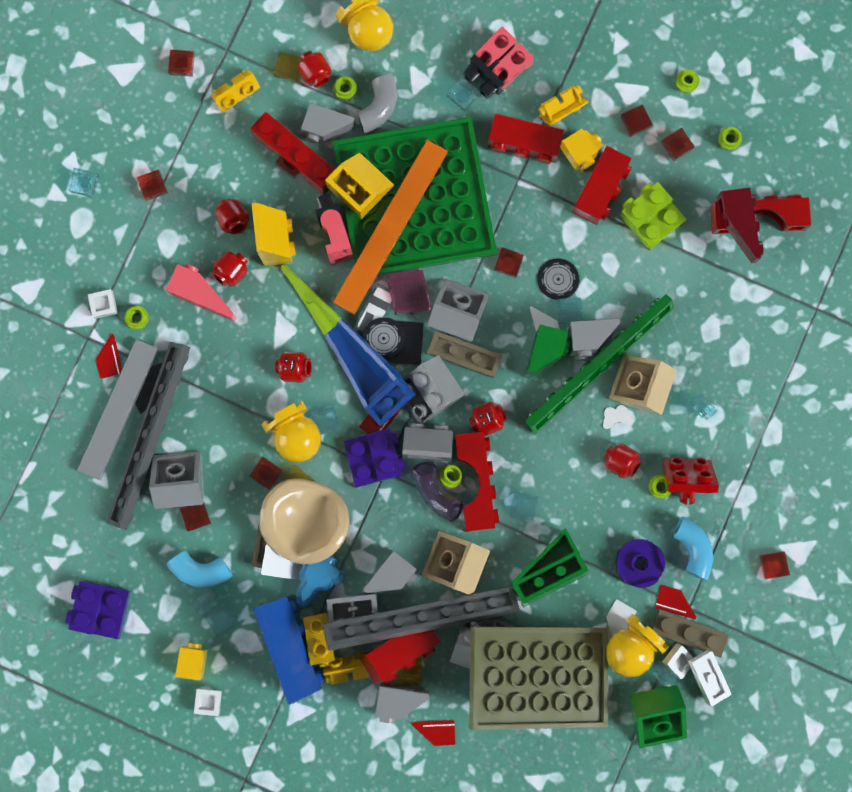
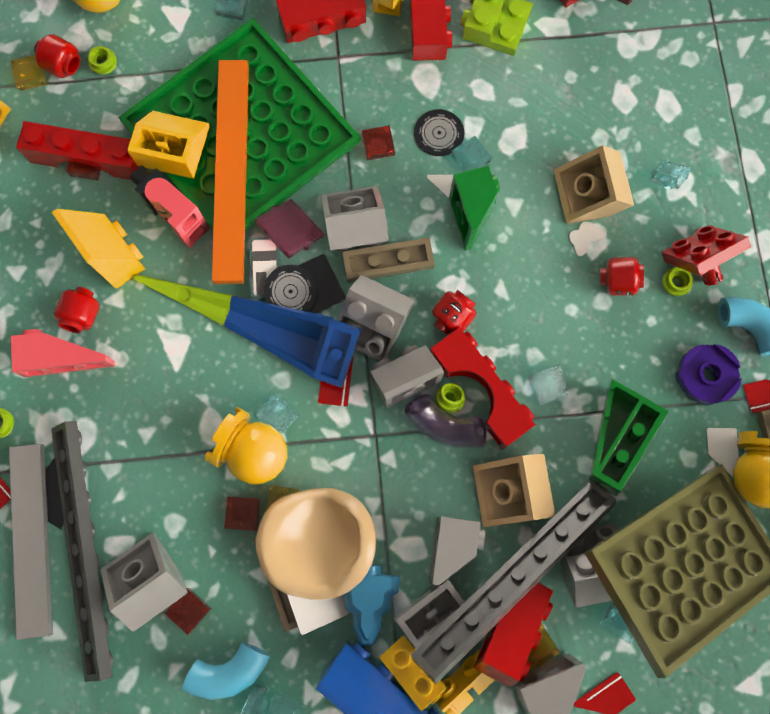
camera: 30 degrees left, 5 degrees down
red head [215,199,249,235] -> none
red head [275,351,312,383] -> none
light grey slope [301,103,356,143] -> none
dark purple plate [344,428,405,488] -> none
light grey cylinder [357,74,398,134] -> none
green plate [525,294,674,435] -> none
light grey slope [566,319,620,361] -> none

